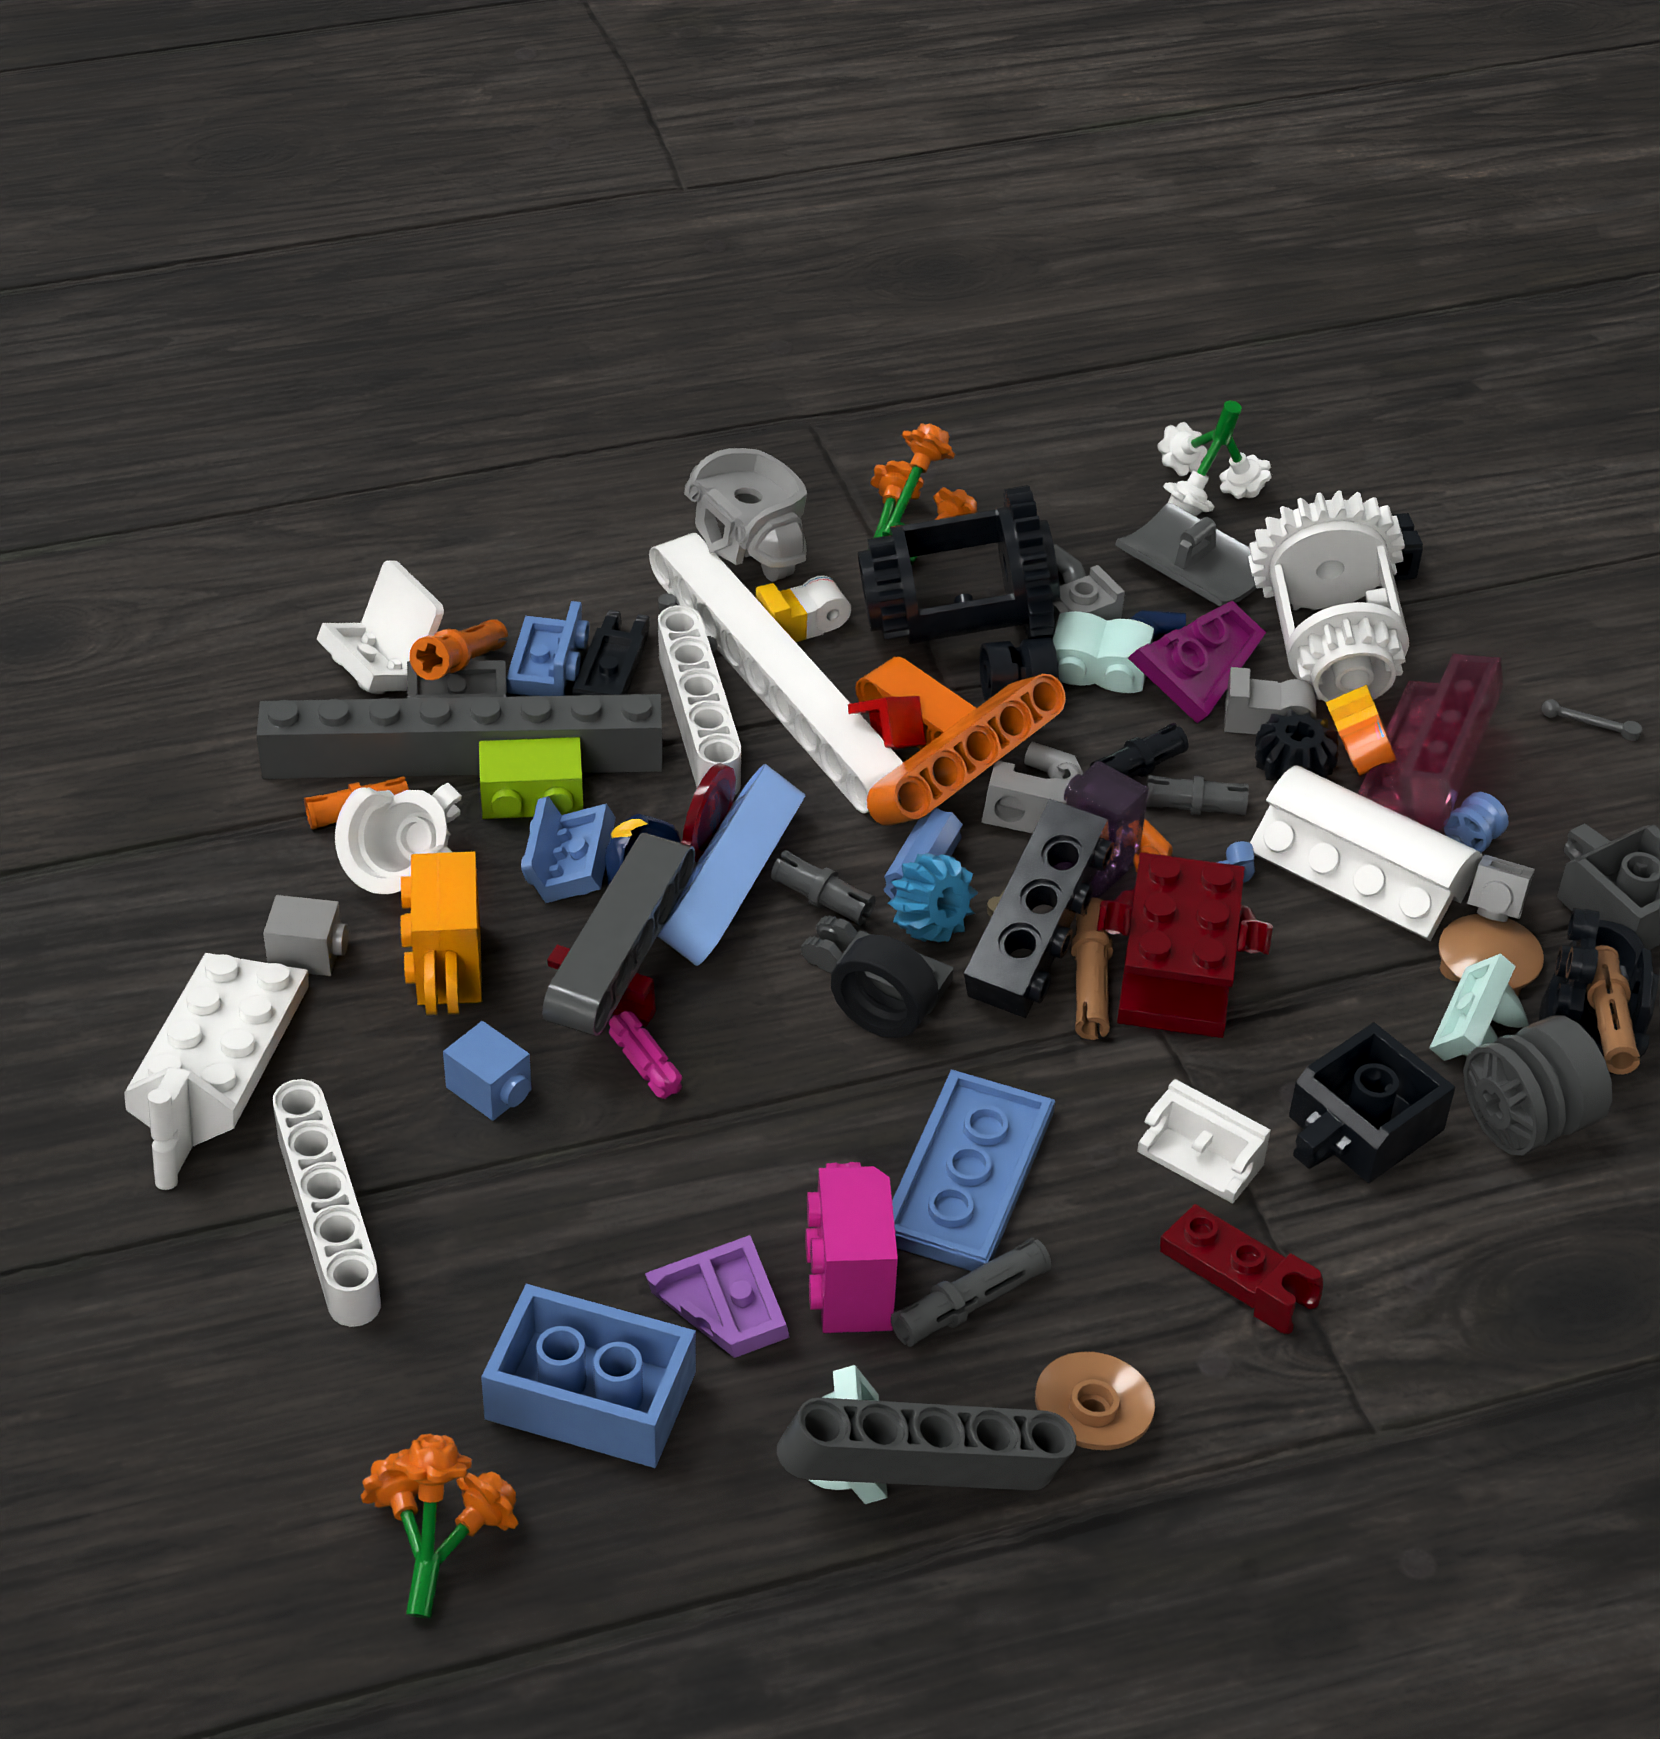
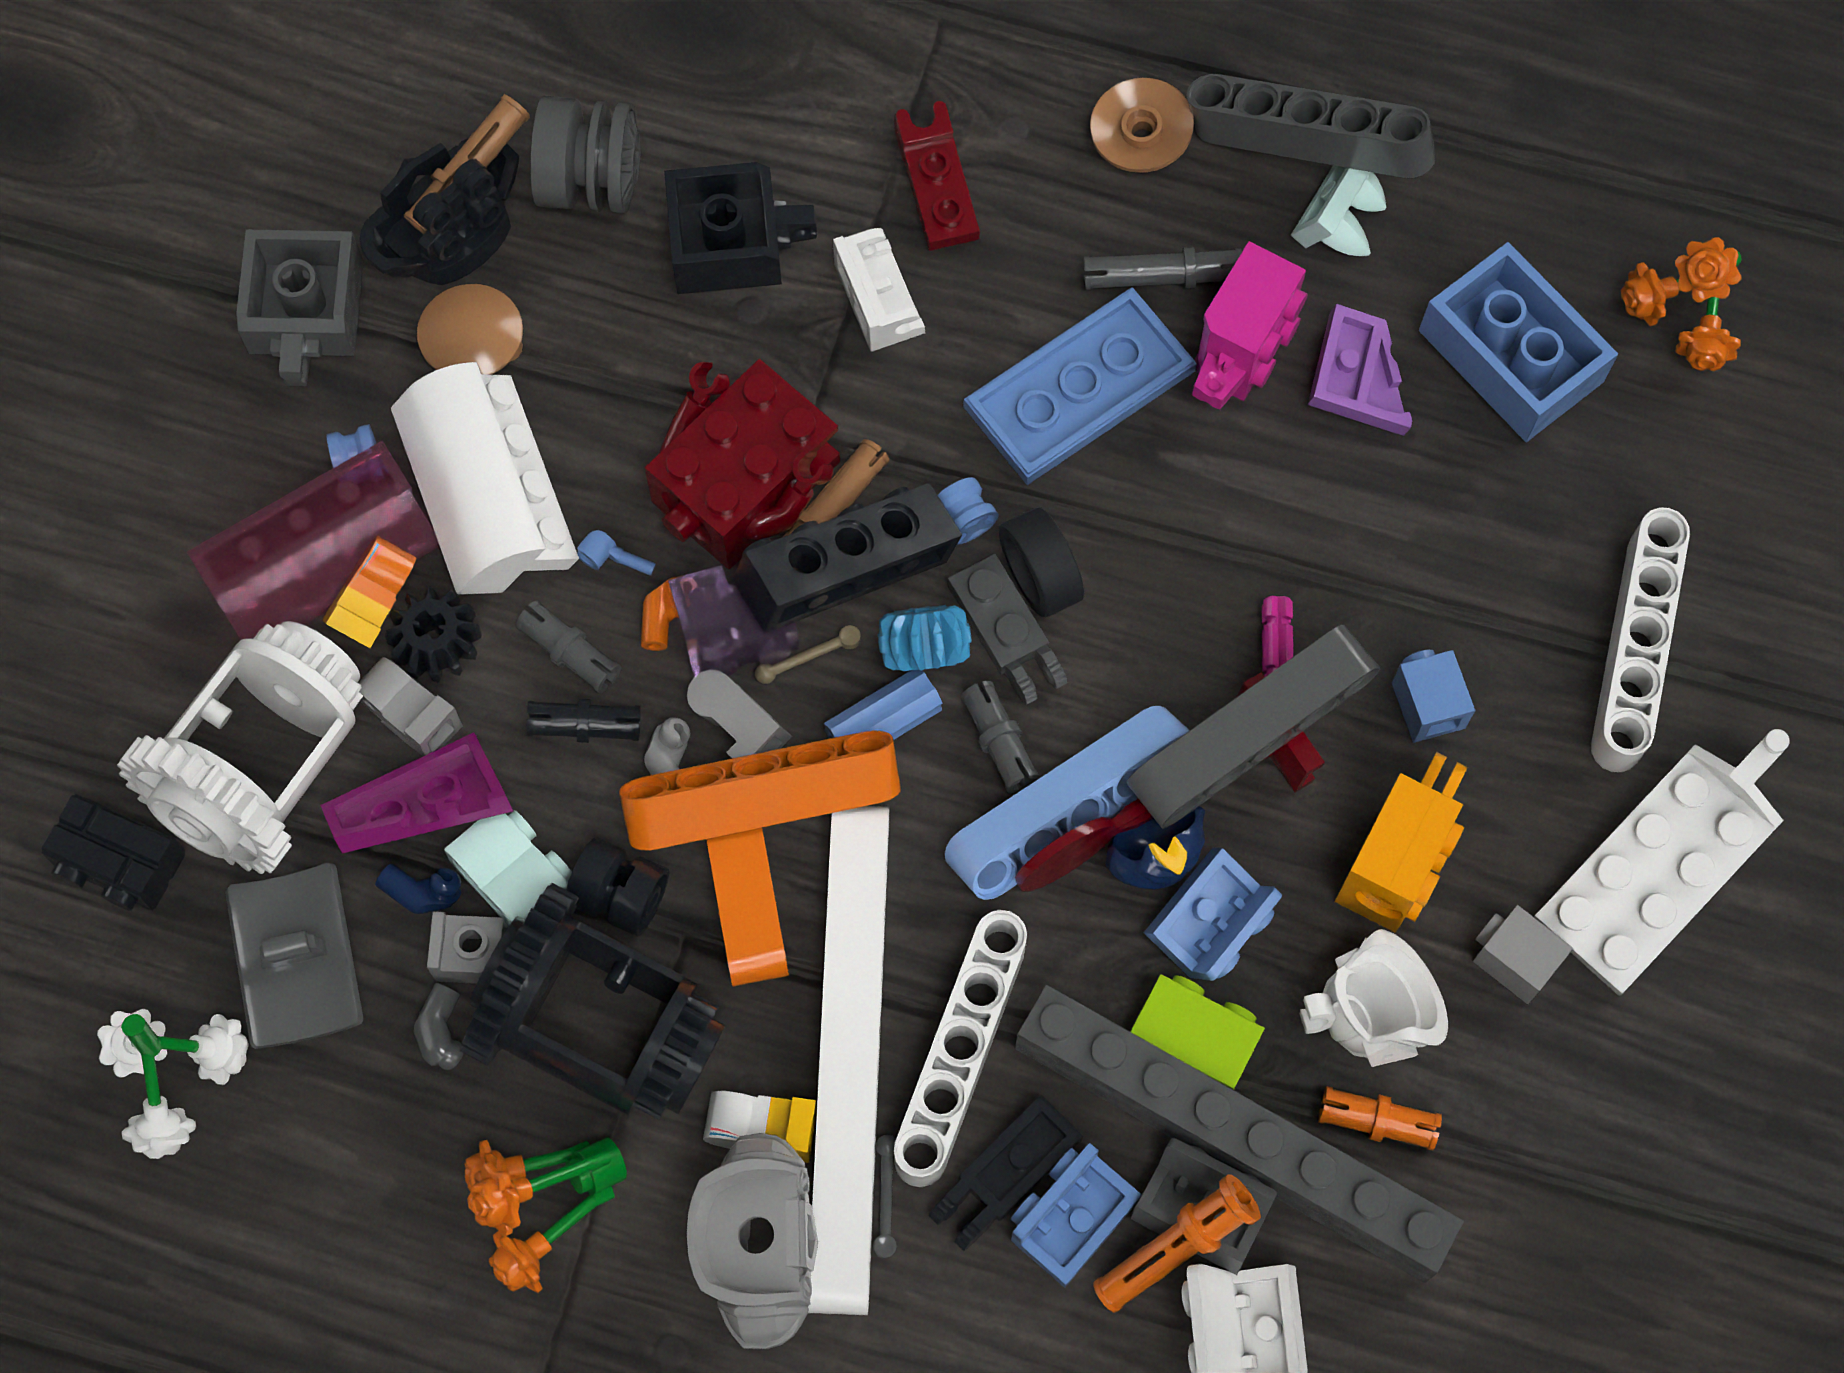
camera: 145 degrees left, 25 degrees up
red panel [847,696,926,750] -> none
light aqua tile [1429,953,1529,1061] -> none
light grey brick [1467,855,1535,922] -> none
dark grey hinge [1541,699,1642,741] -> none
none -> medium blue wheel [938,477,999,544]

